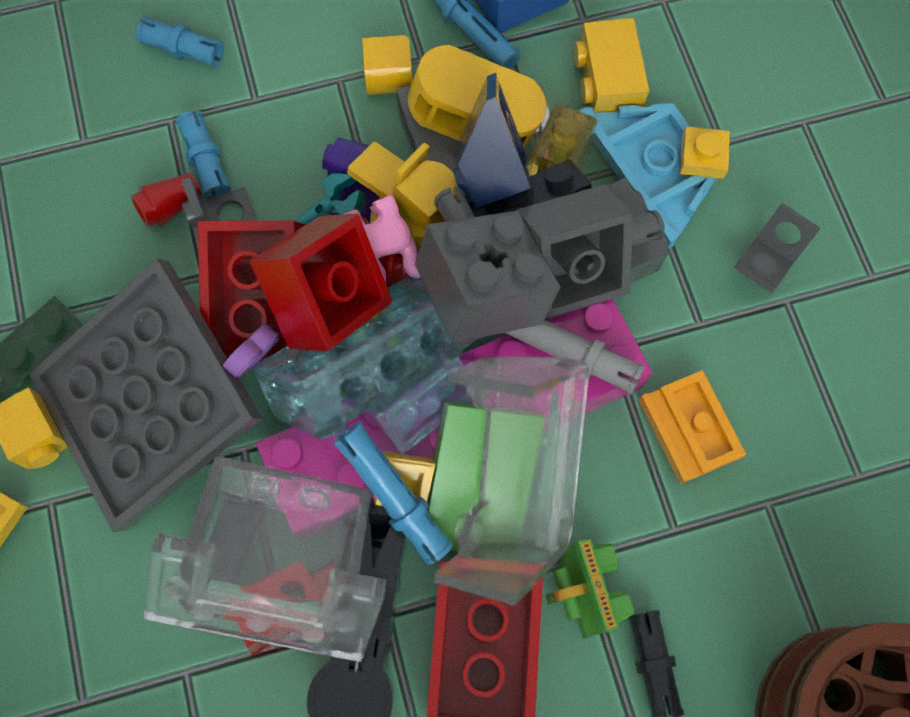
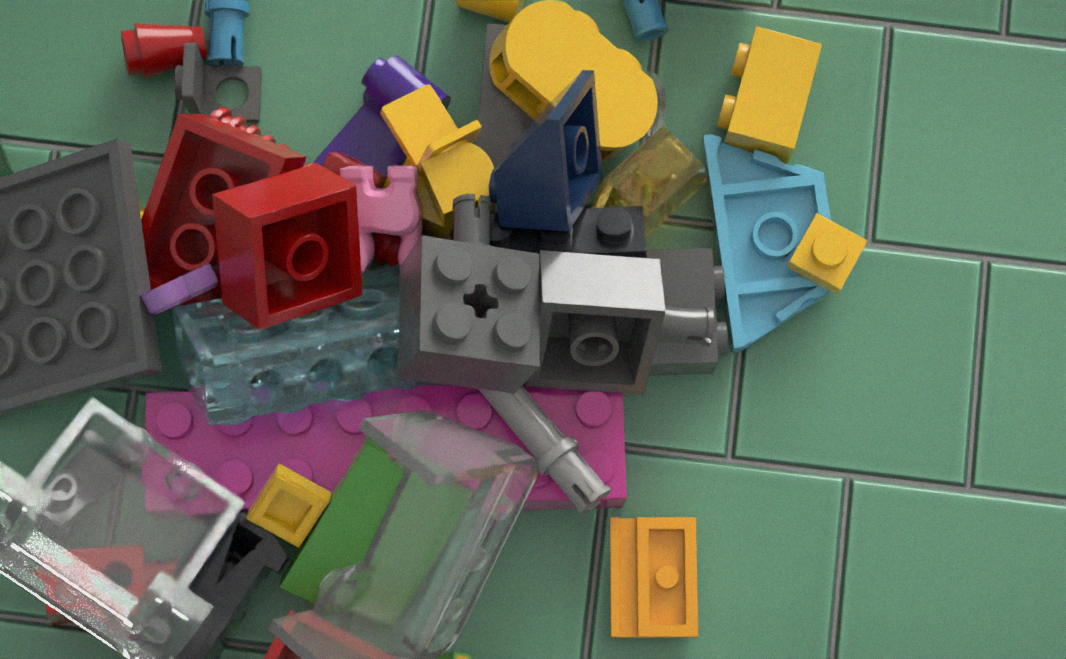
camera: 20 degrees right, 5 degrees up
teal bar [294,174,366,224] -> none
dark azure pin [333,422,453,565] -> none
clear light blue plate [370,350,481,455] -> none
dark grey bracket [734,203,820,293] -> none

